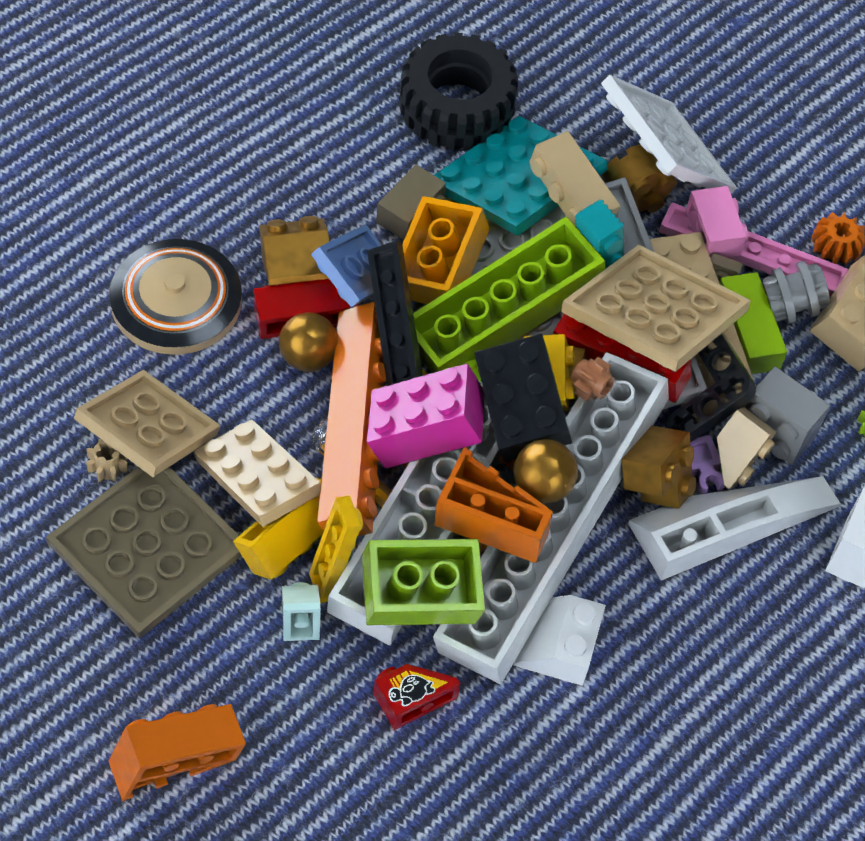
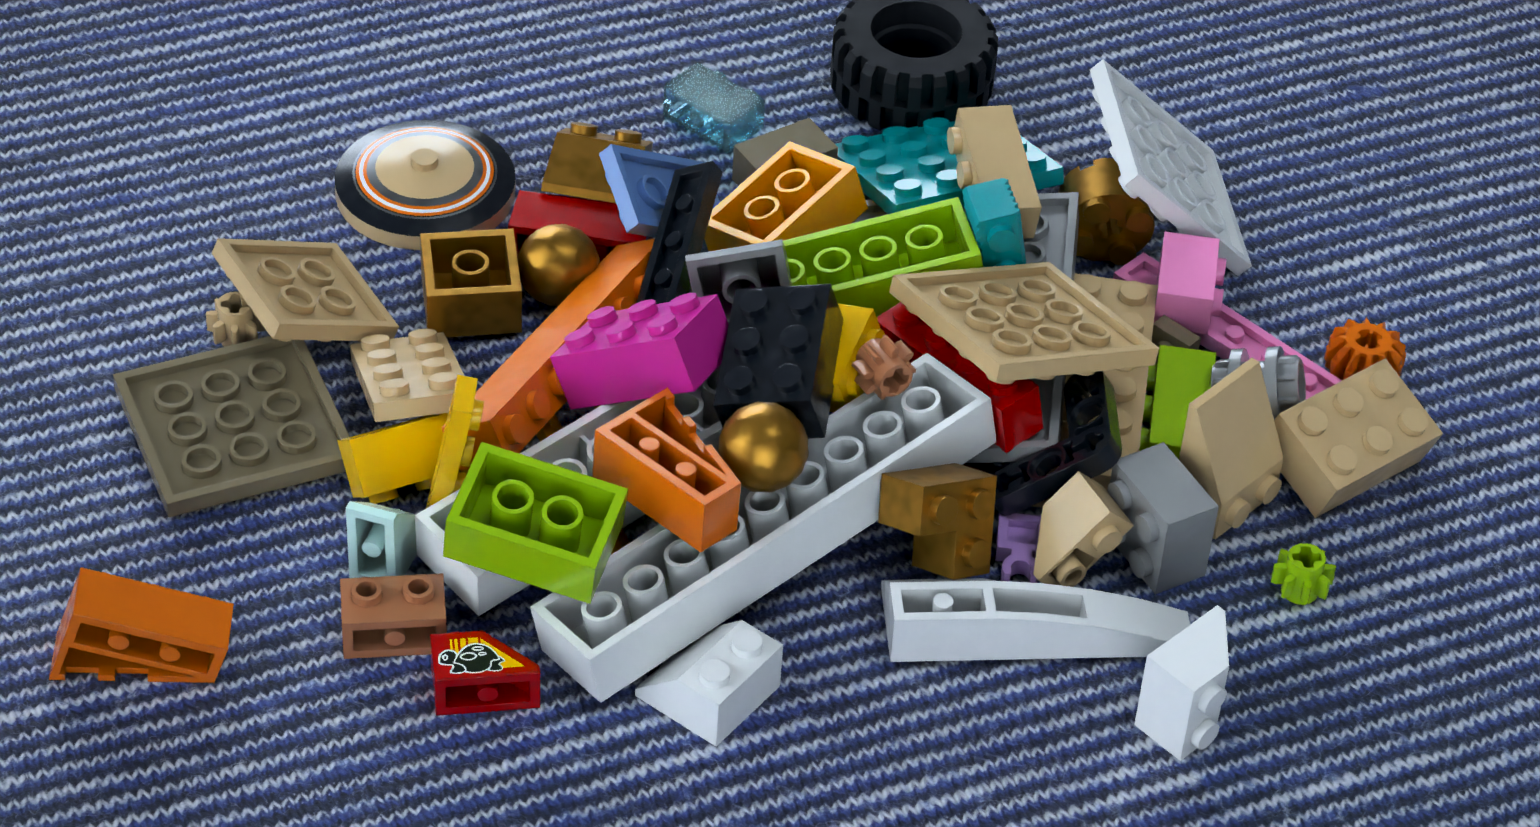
camera: 25 degrees right, 15 degrees down
none -> nougat brick [340,573,447,659]
none -> pearl gold brick [420,228,522,337]
none -> clear light blue brick [663,62,765,154]
none -> light grey slope [685,239,792,324]
none -> tan slope [1179,358,1283,540]

